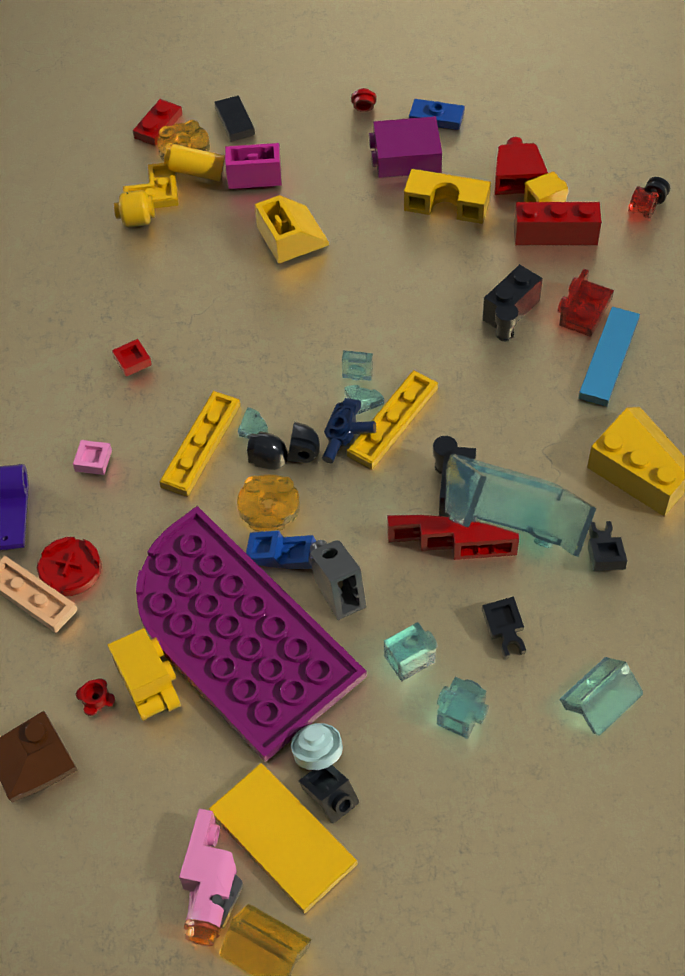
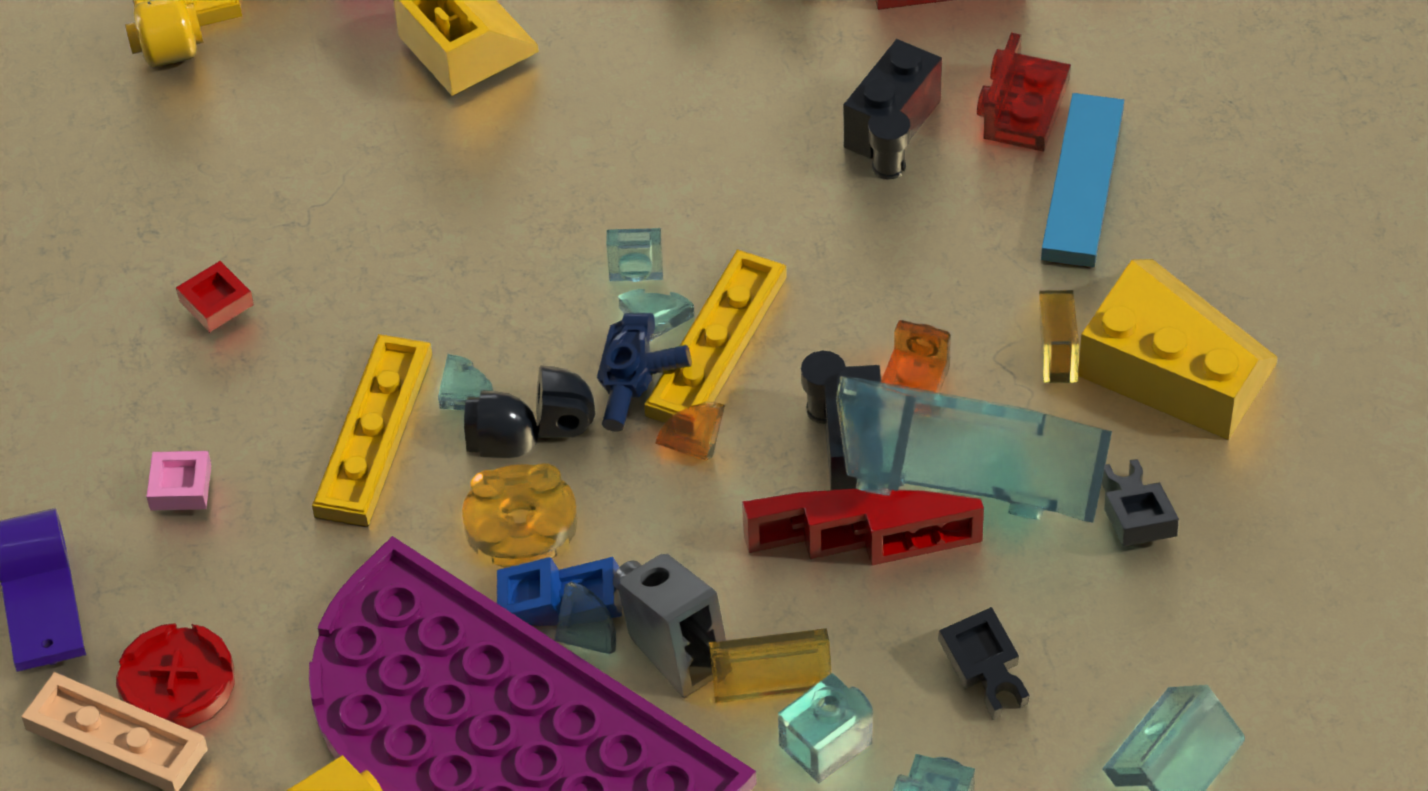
camera: 10 degrees left, 5 degrees down
none -> clear light blue tile [554,582,616,654]
none -> clear orange tile [655,402,725,461]
none -> clear yellow tile [709,628,833,703]
none -> clear orange bracket [881,320,951,416]
none -> clear yellow piece [1039,290,1079,383]

